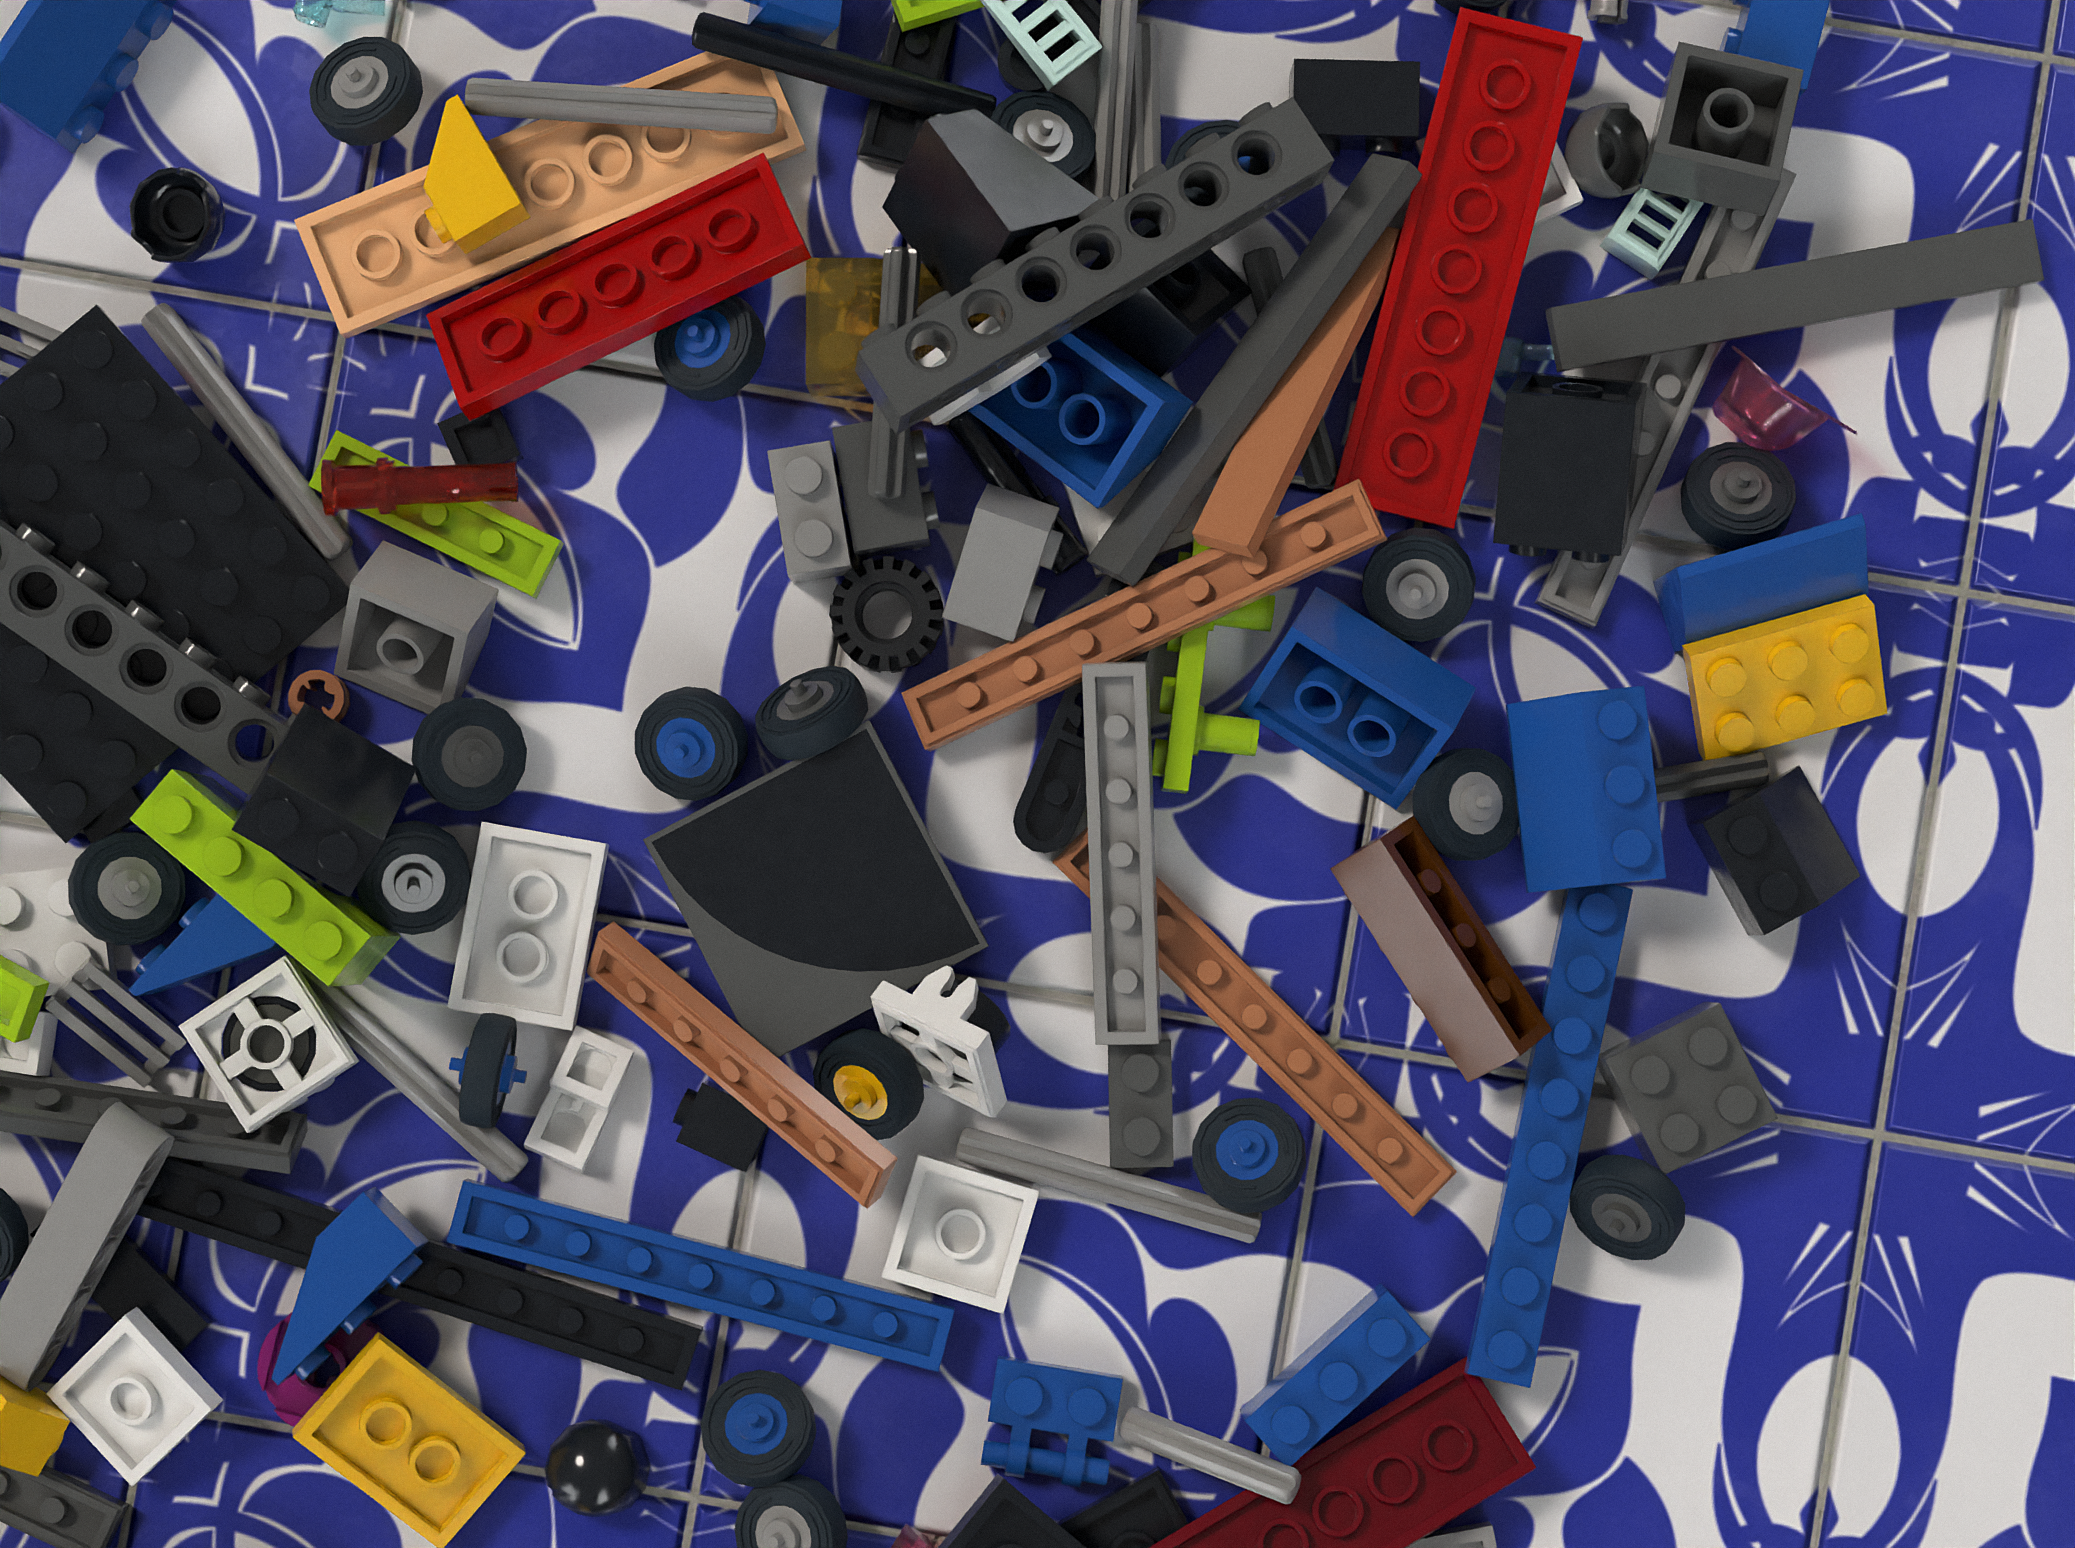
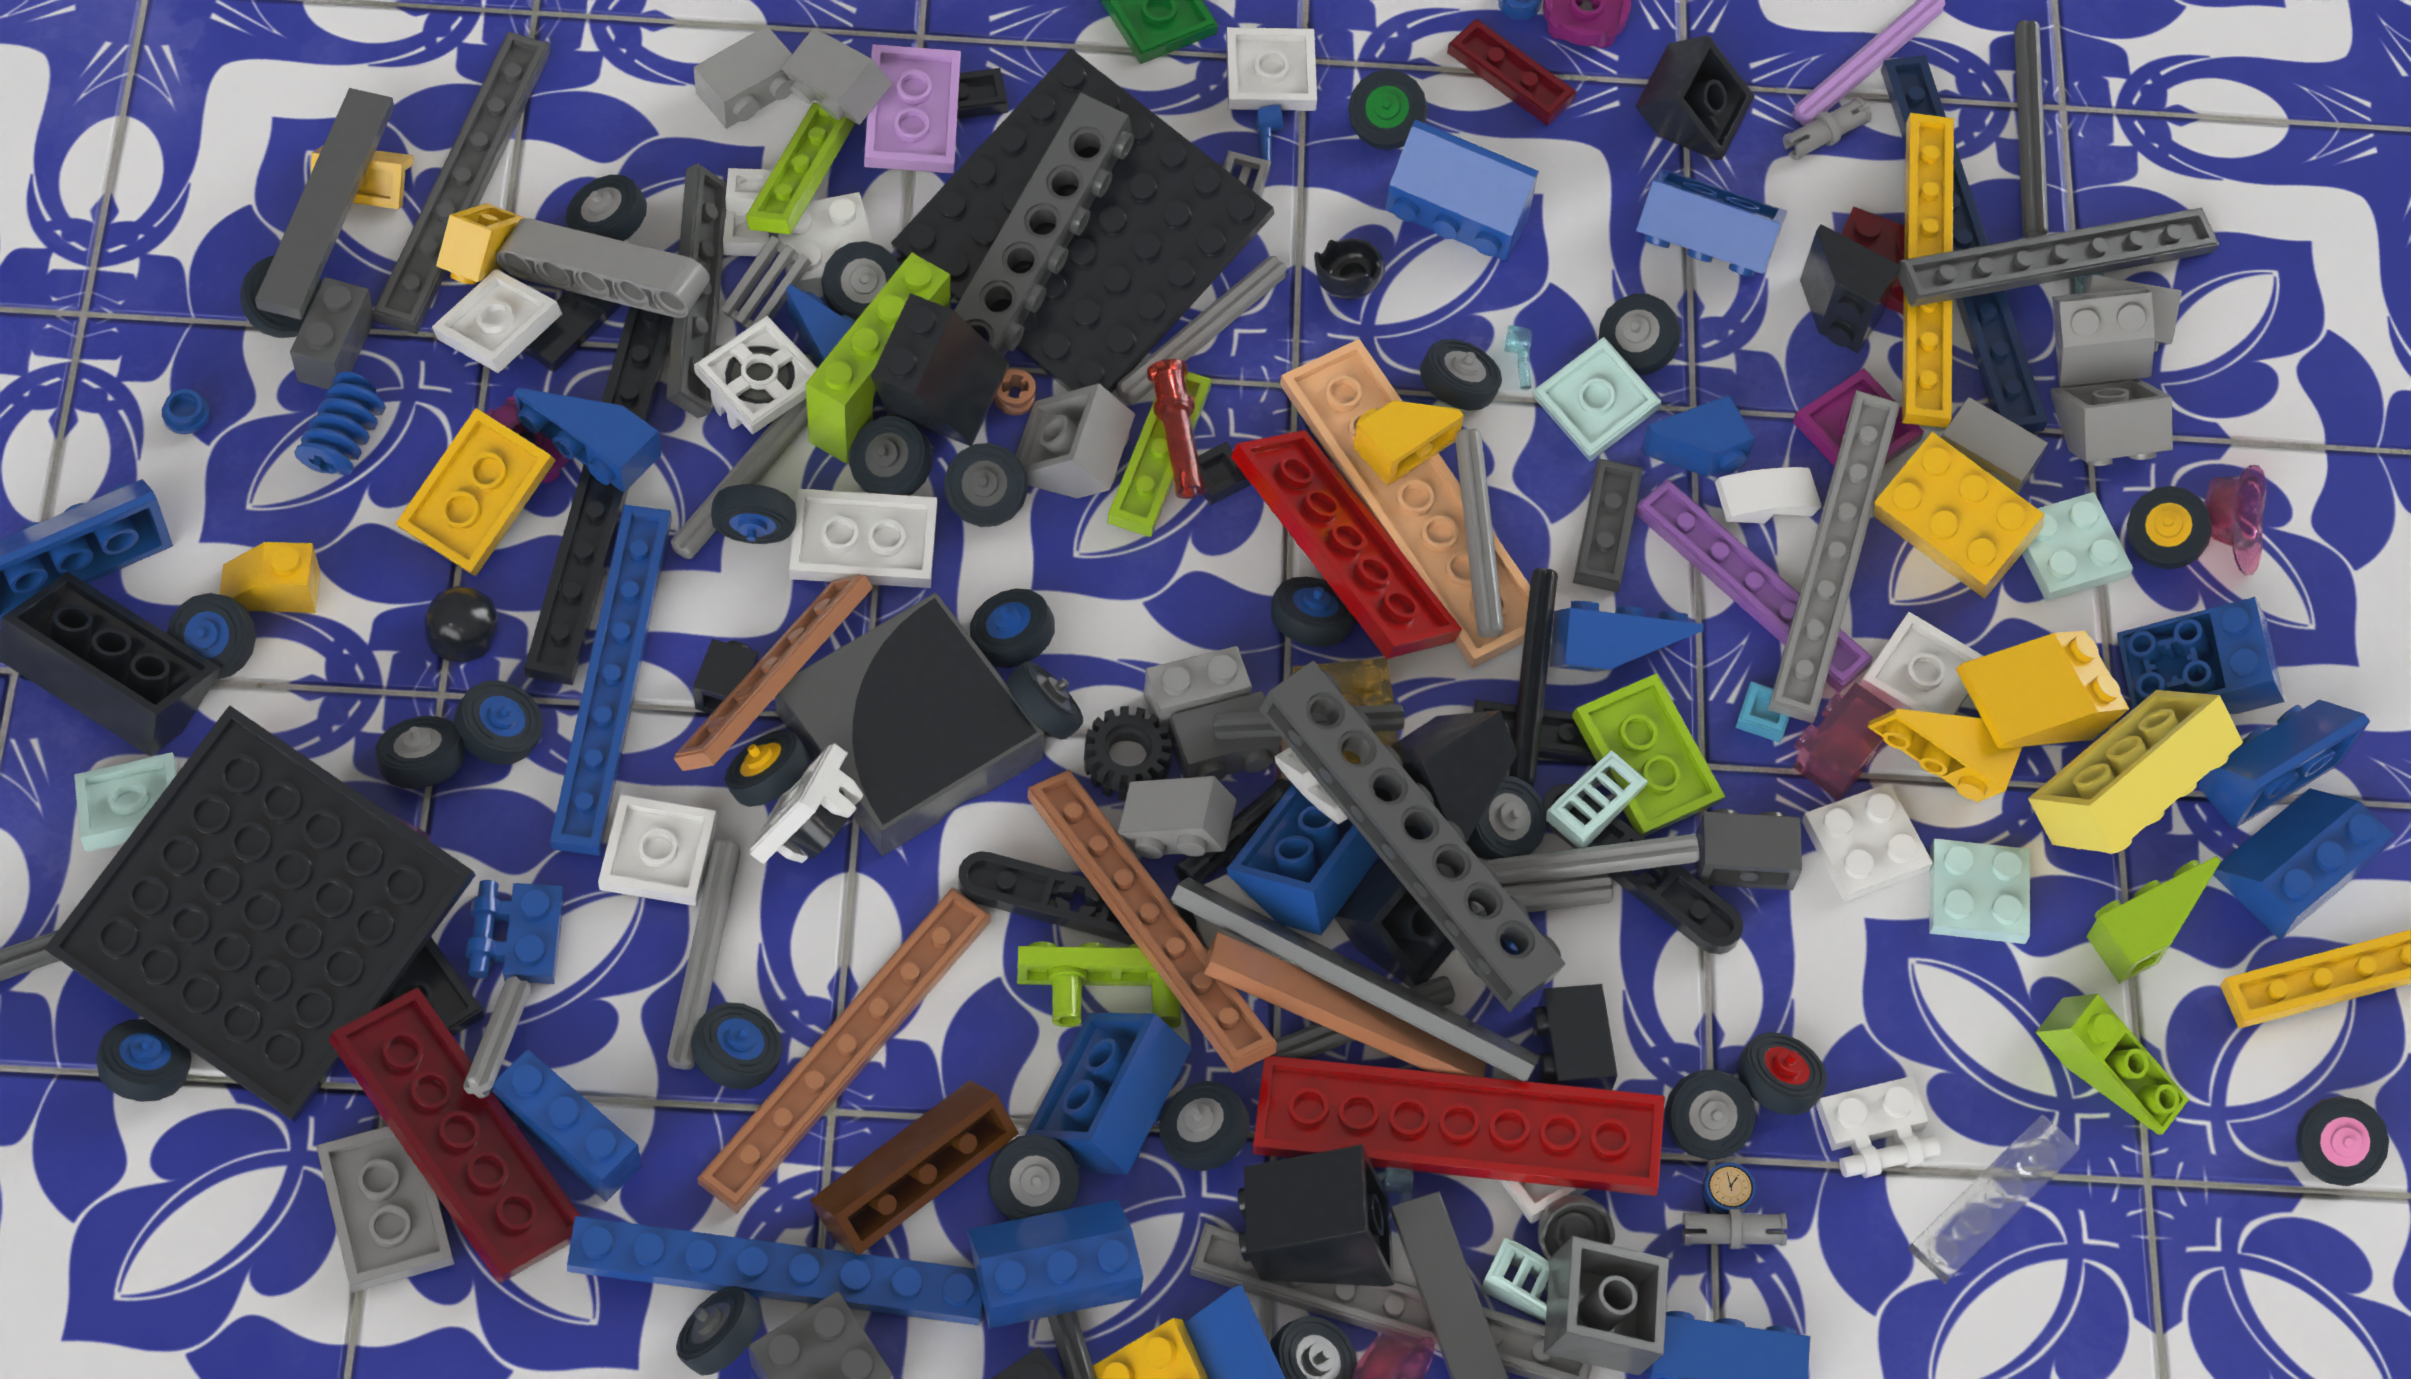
camera: 75 degrees right, 25 degrees down
white slope [524,1025,634,1173] -> none
light grey plate [1082,661,1162,1045] -> none
dark grey plate [1107,1039,1174,1168] -> none

